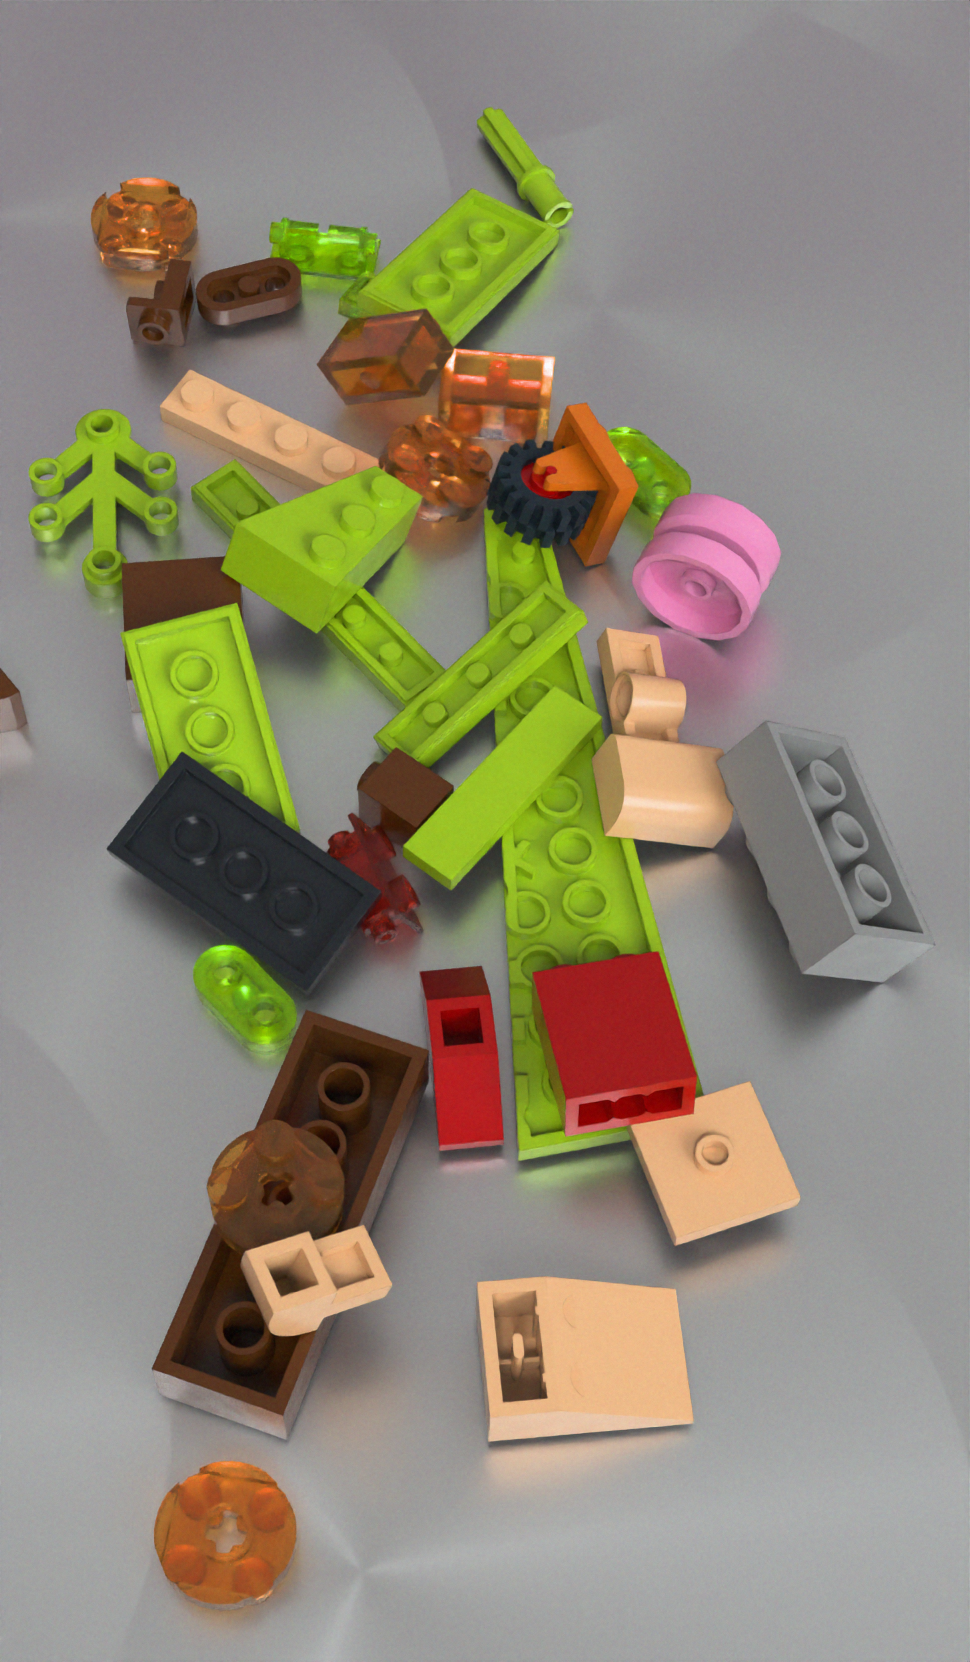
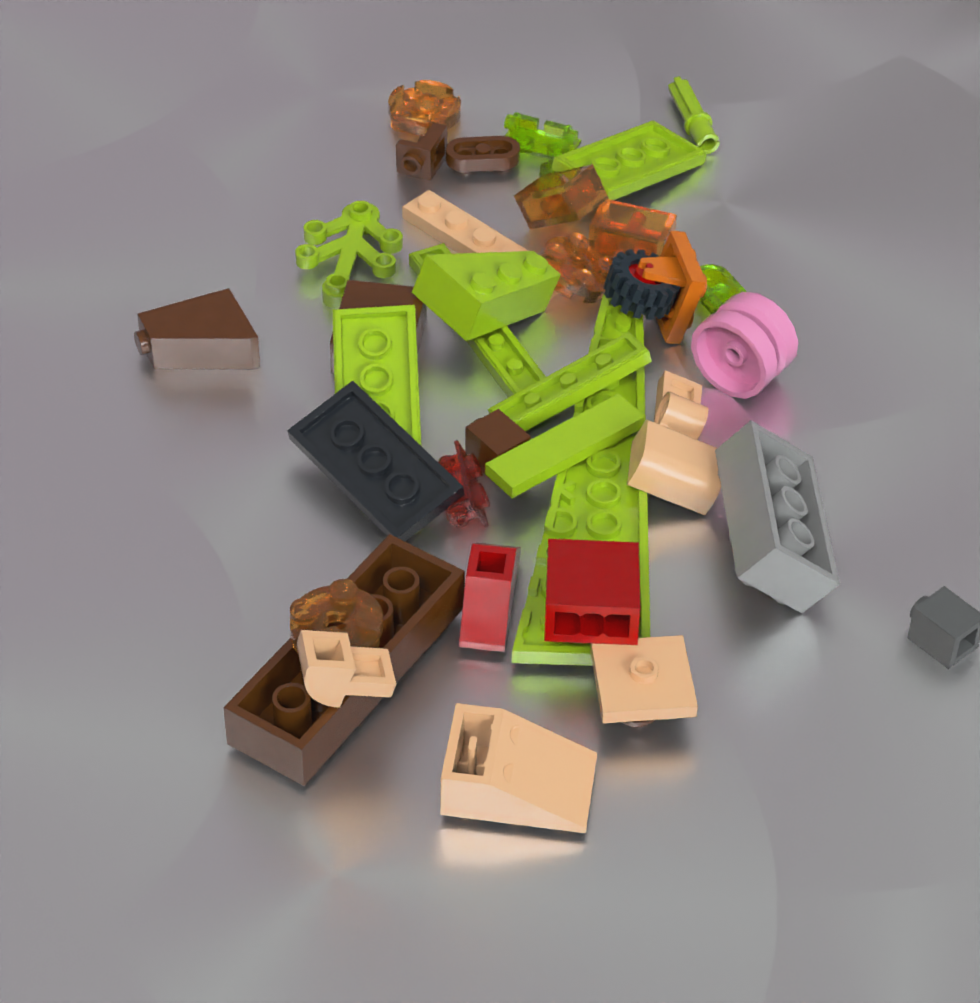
camera: 15 degrees right, 15 degrees down
clear orange plate [154,1461,298,1611] -> none
clear neon green plate [193,945,298,1055] -> none

